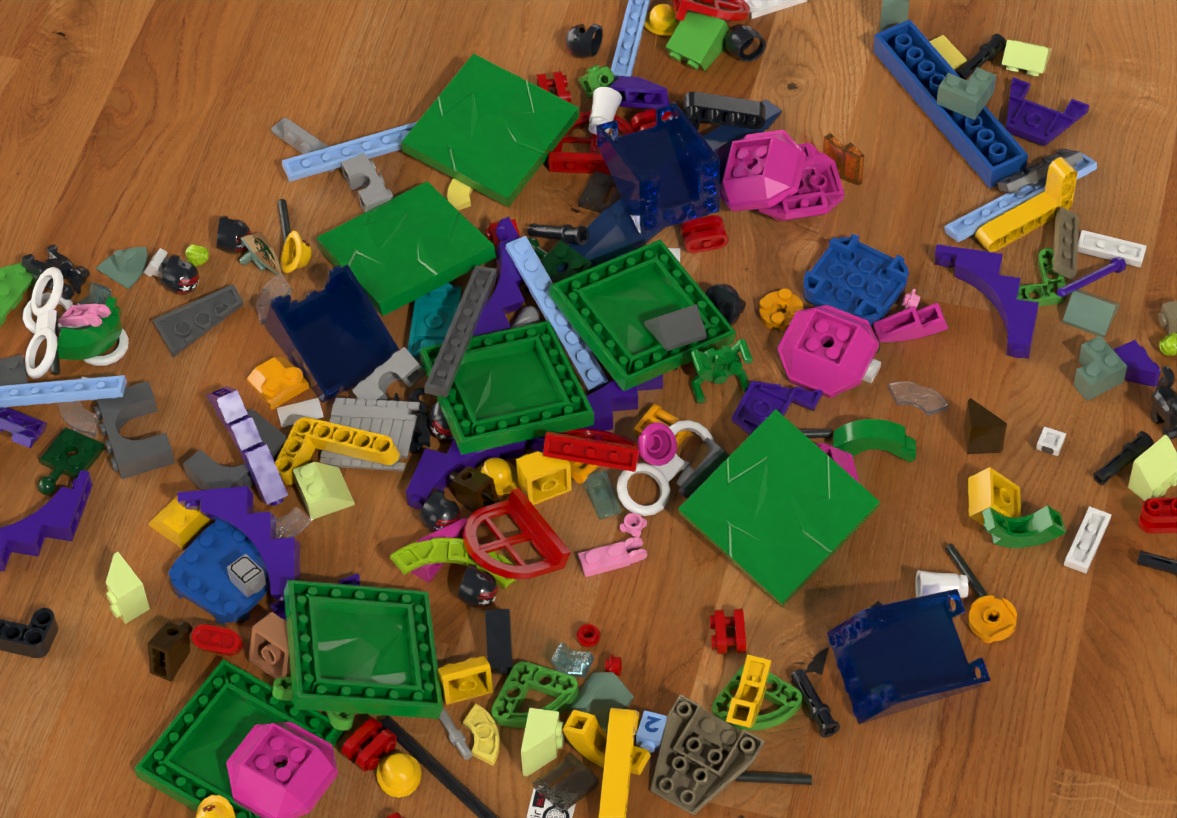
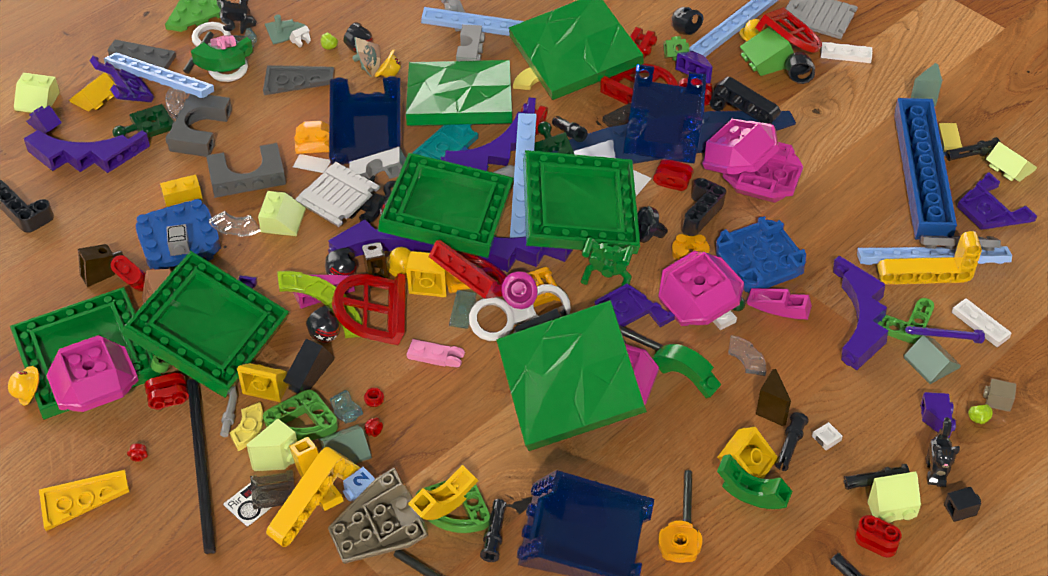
camera: 30 degrees right, 5 degrees down
white bar [25,267,63,379] -> none
yellowish green slope [106,552,150,624] -> none
black helmet [161,254,199,295] -> none
dark purple arch [178,486,300,603] -> none
arch [206,386,288,506] -> none
clear tile [257,273,292,325] -> none
yellow beam [275,417,400,485] -> none
pearl dark grey bar [278,199,291,243] -> none
yellow hat [376,753,422,798] -> none
flat silver plate [424,266,497,397] -> none
white plant [588,87,622,136] -> none
bright pink plate [620,513,647,537] -> none
dark grey slope [645,304,707,351] -> none
red brick [710,608,746,654] -> none
clear orange slope [823,133,864,186] -> none
bright pink plate [902,289,920,310] -> none
white plant [915,570,968,603] -> none
sand green brick [937,67,997,120] -> none
dark tan plate [1053,207,1079,280] -> none
white plate [1064,506,1112,574] -> none
sand green brick [1073,335,1127,401] -> none
none -> black beam [682,178,727,236]
none -> black pin [775,412,809,471]

